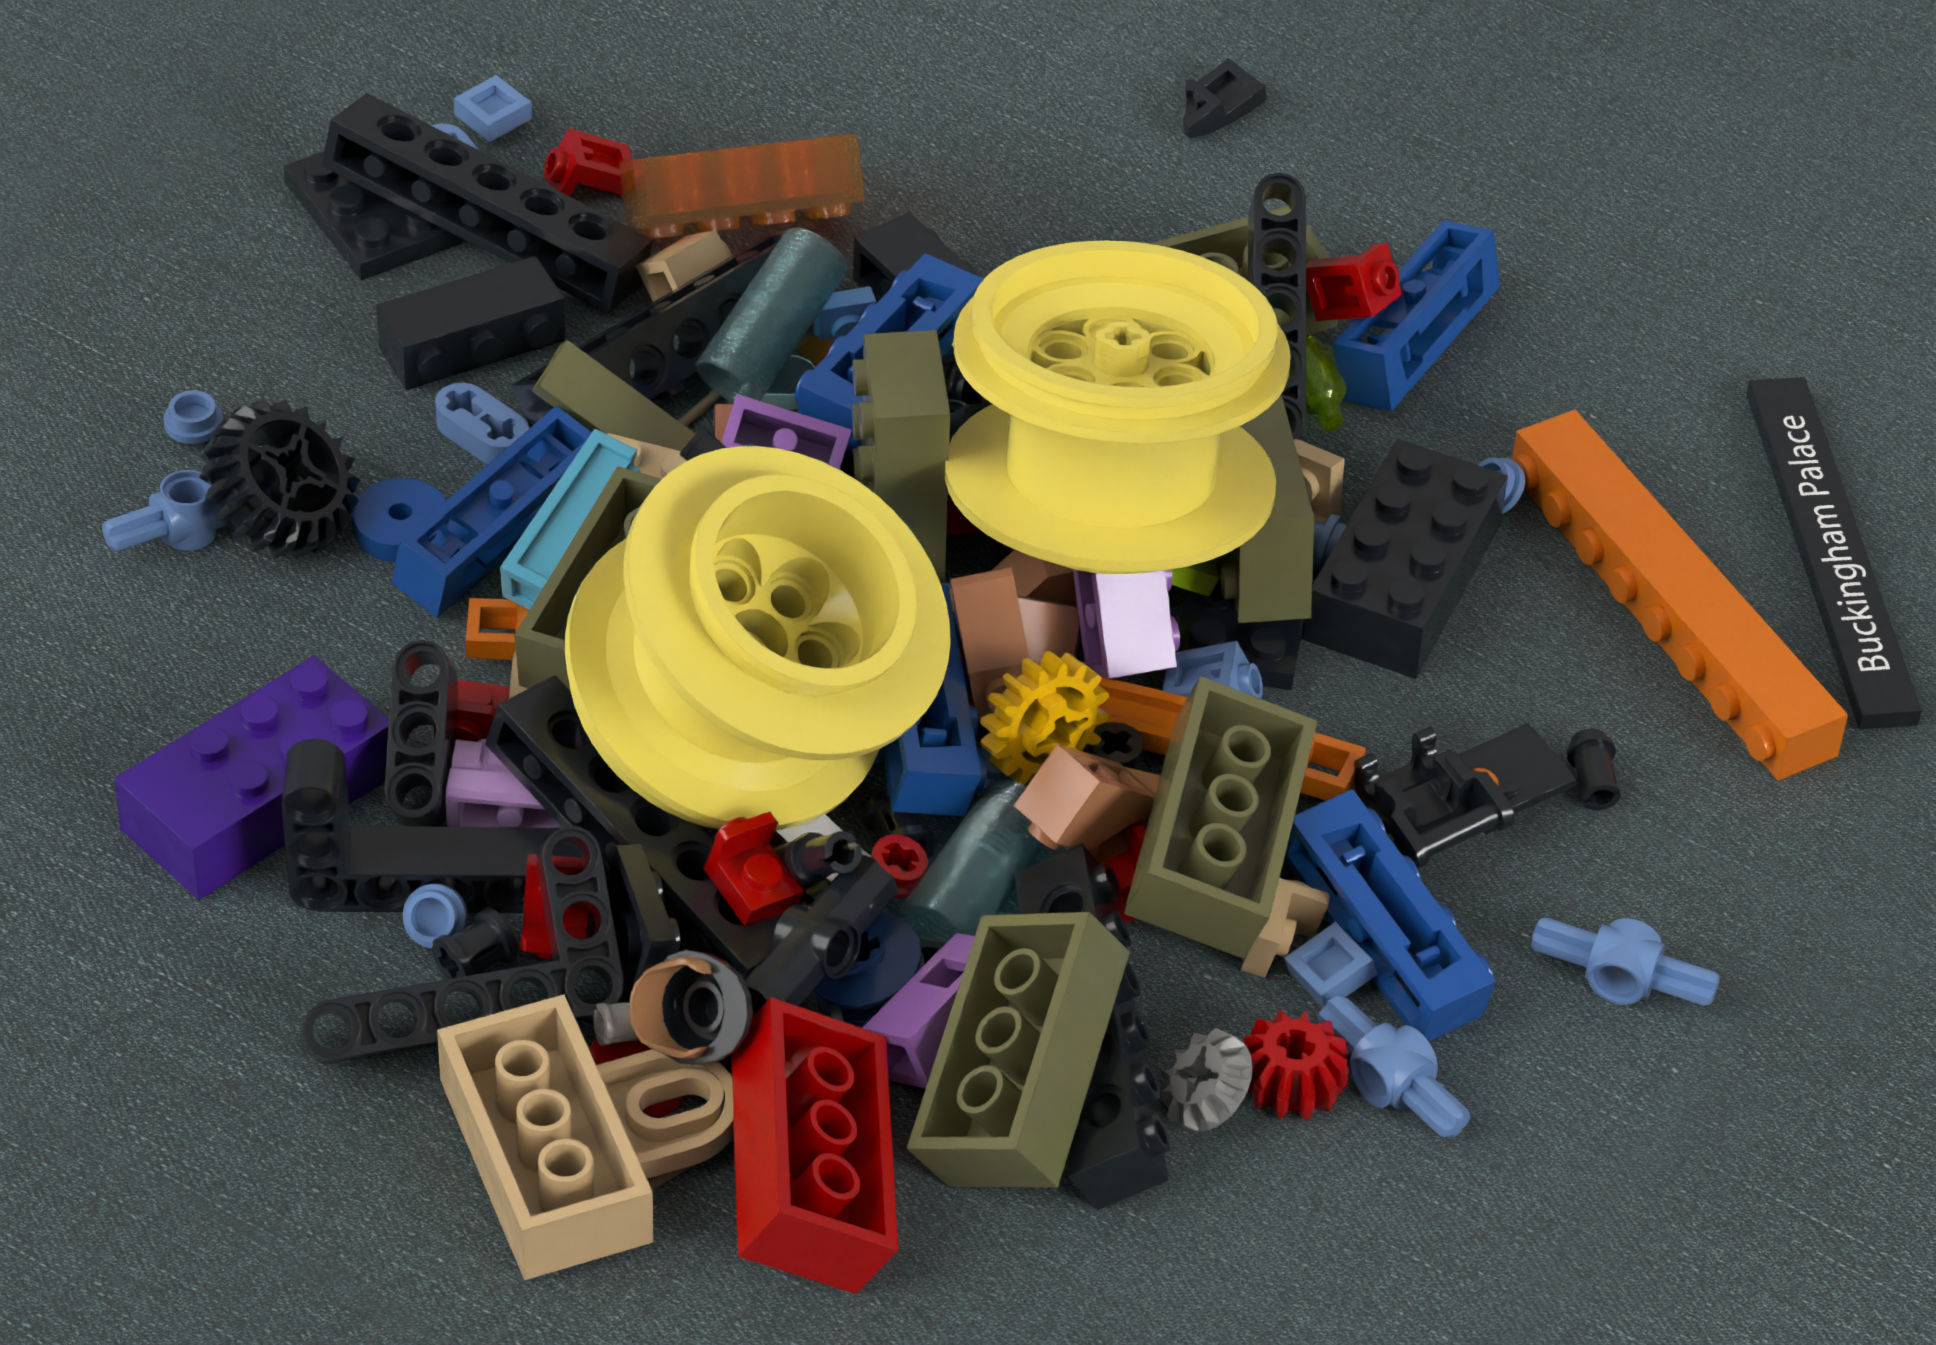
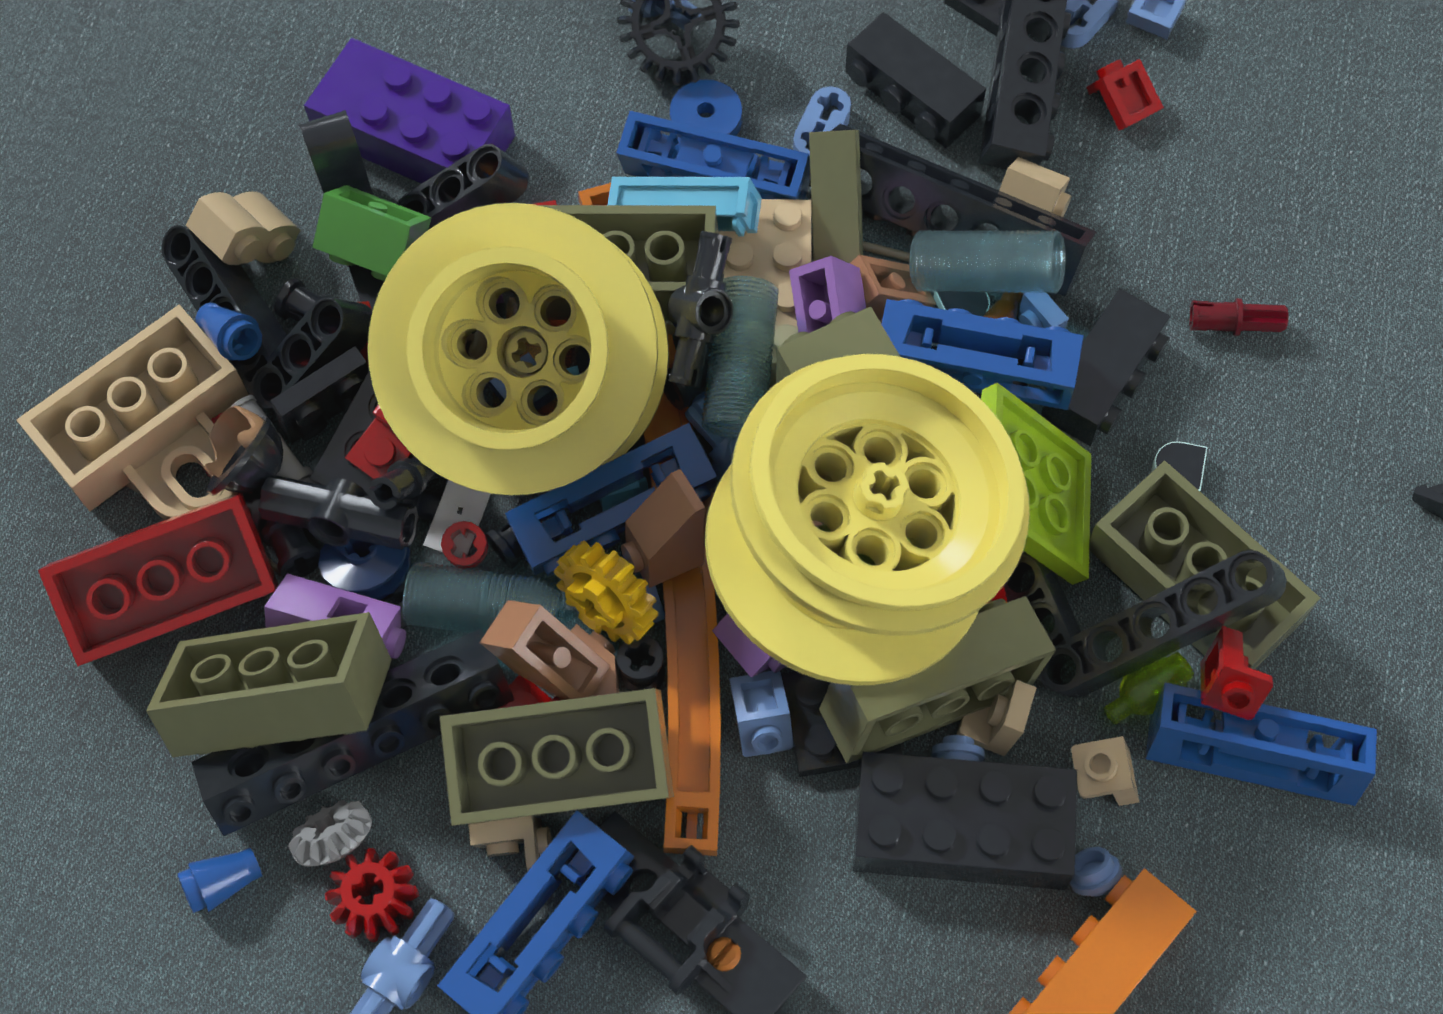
camera: 75 degrees right, 20 degrees up
medium blue plate [403,884,468,948] -> none
clear orange brick [619,133,865,238] -> none
medium blue plate [1284,922,1378,1007] -> none
none -> blue cone [177,848,263,913]
none -> tan brick [186,192,301,265]
none -> blue cone [196,303,262,360]
none -> bright green brick [312,185,431,281]
none -> tan bracket [1071,736,1140,806]
none -> dark red axle [1189,298,1289,336]

